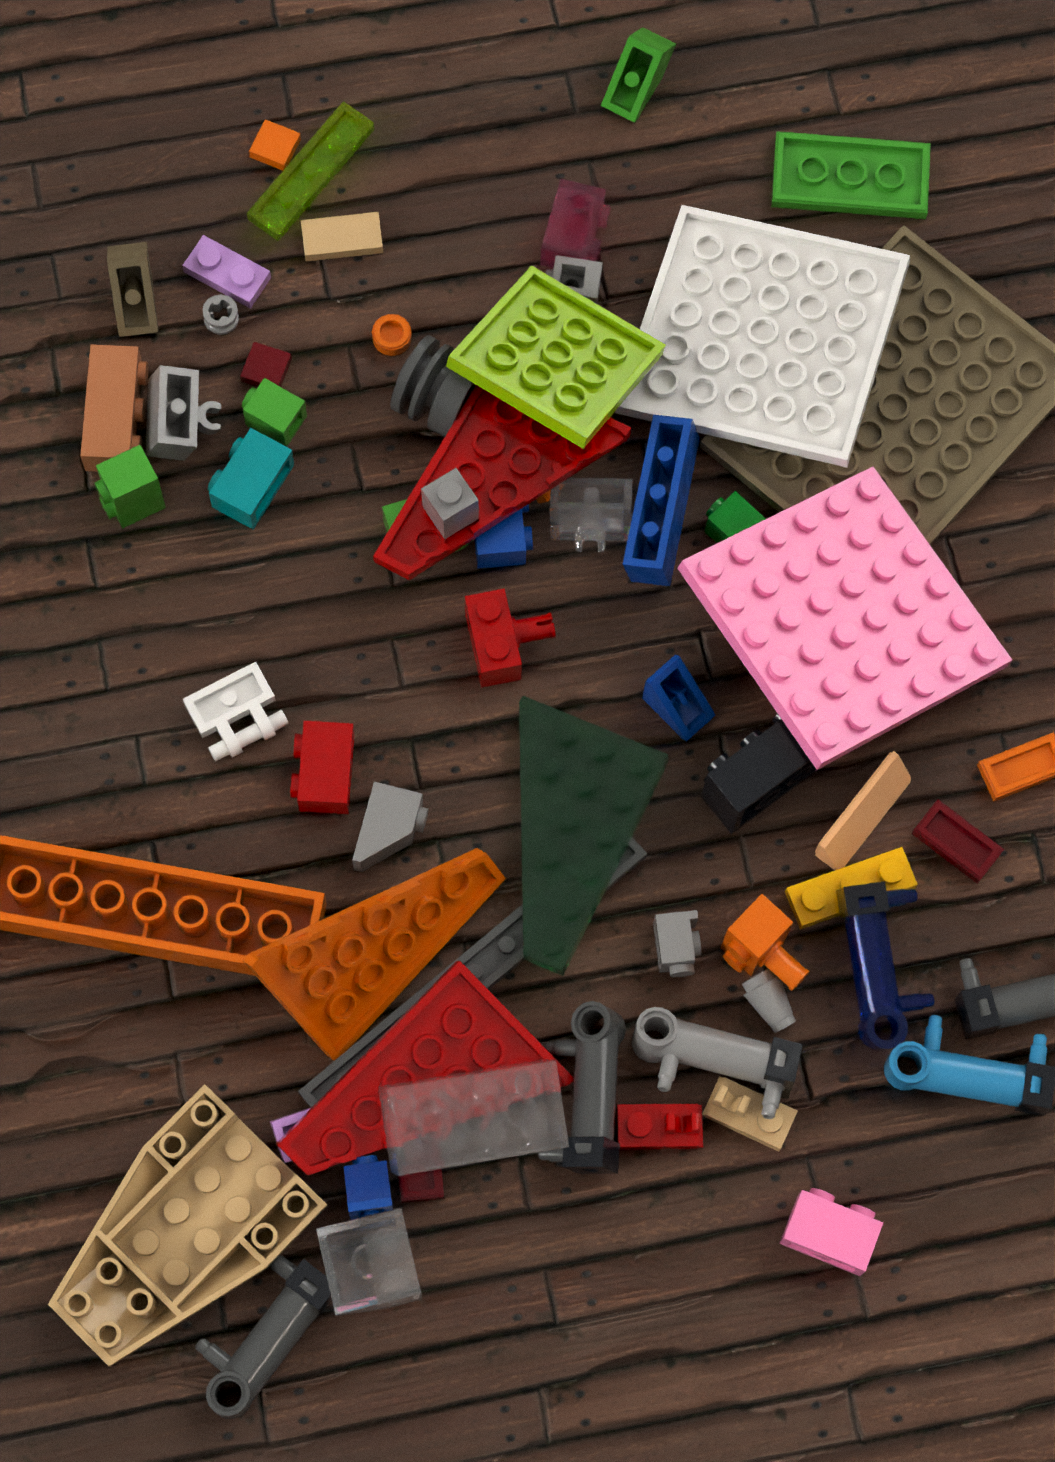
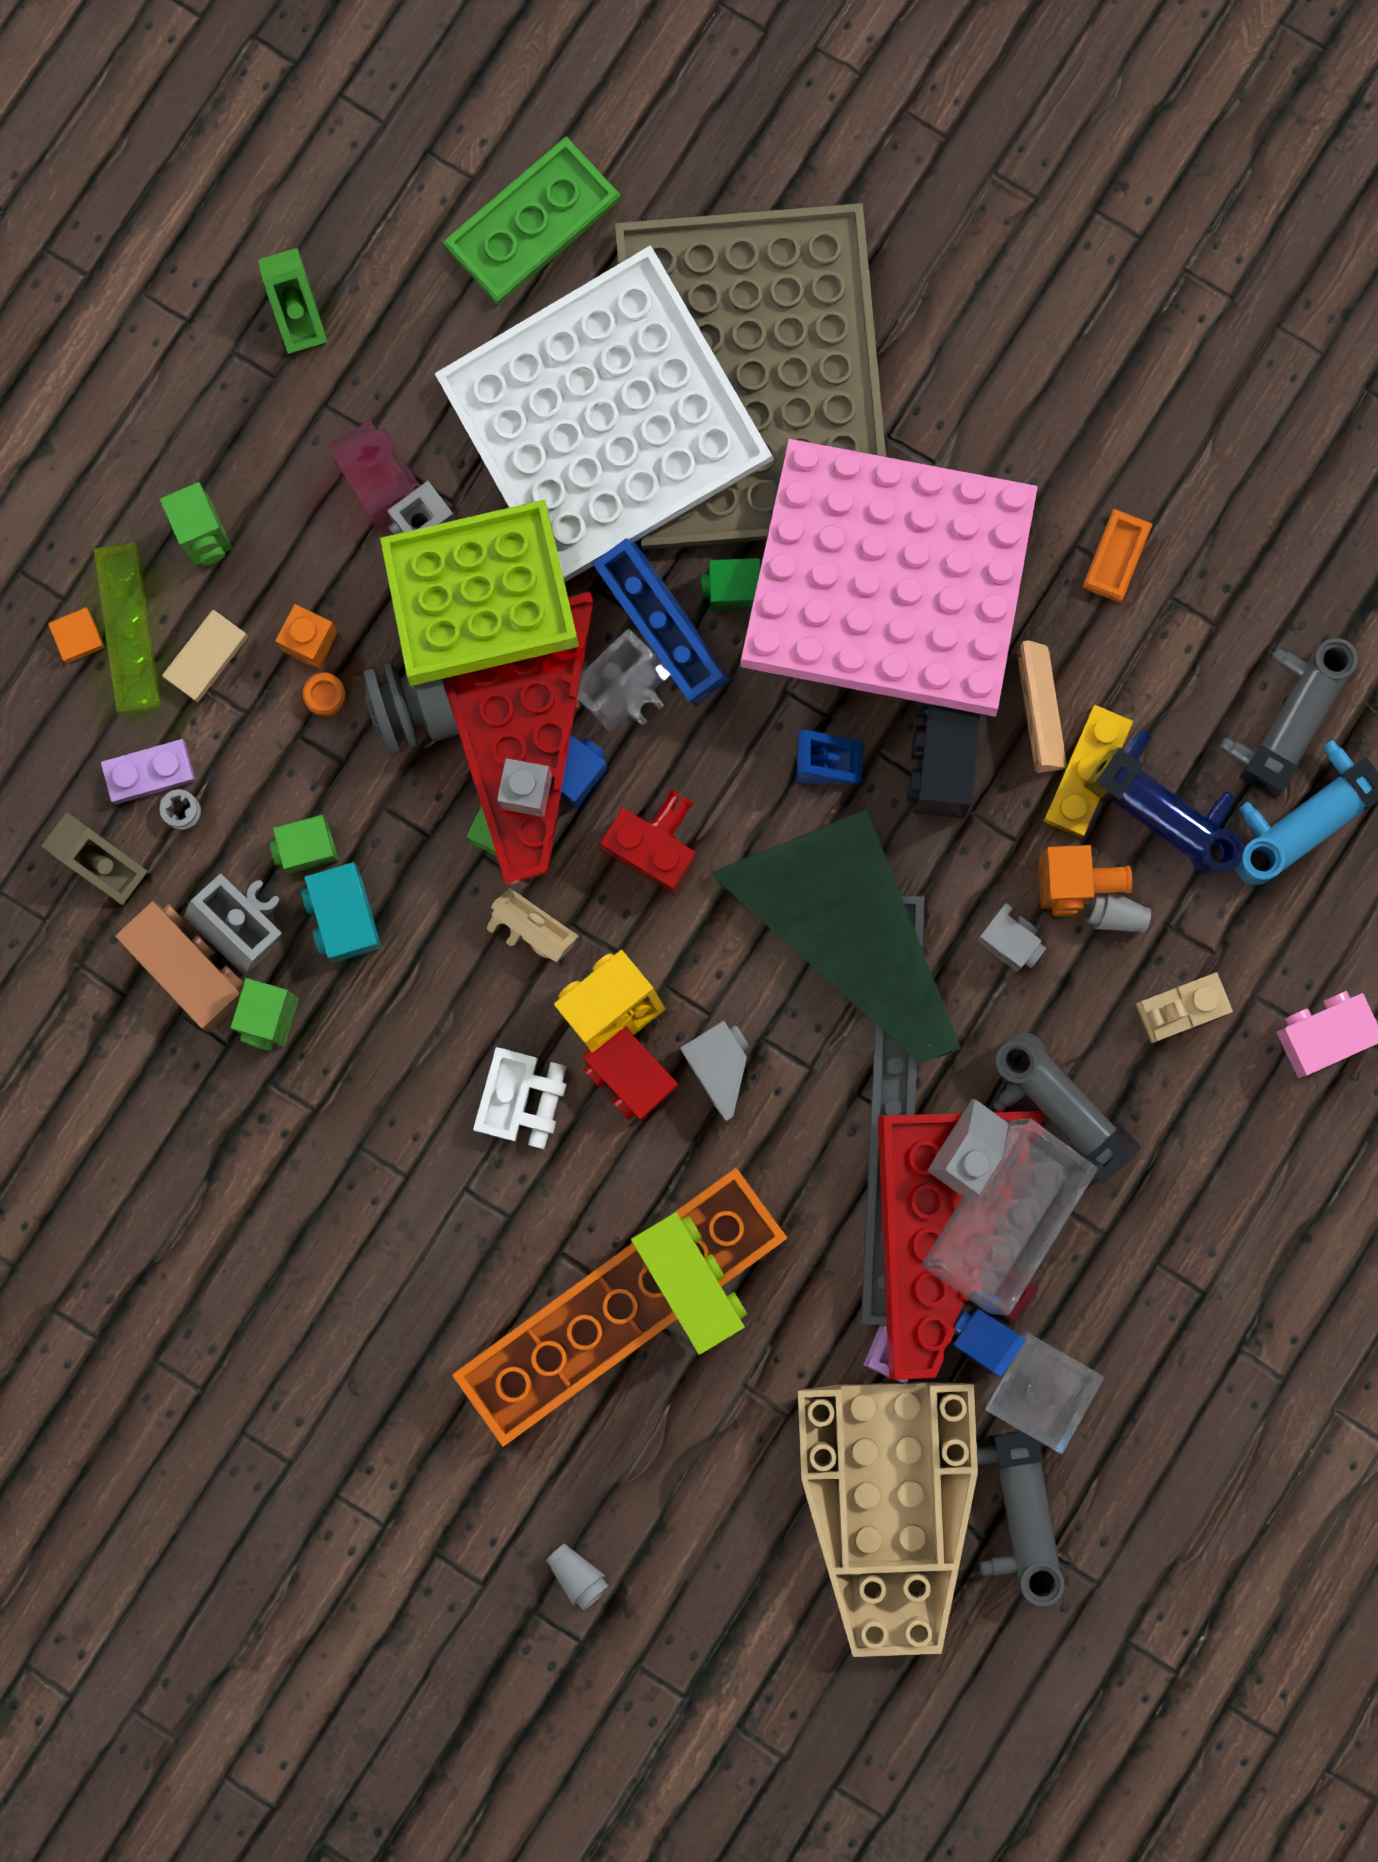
camera: 40 degrees left, 10 degrees up
dark red tile [240,342,292,387] -> none
orange wing [242,848,506,1061] -> none
red plate [617,1104,703,1150] -> none
light grey piece [632,1007,803,1119] -> none
dark red tile [911,799,1004,884] -> none
none -> bright green brick [160,482,233,566]
none -> orange brick [275,604,339,670]
none -> tan plate [487,888,579,963]
none -> yellow brick [554,949,666,1053]
none -> lime brick [631,1212,748,1355]
none -> light grey slope [927,1099,1008,1195]

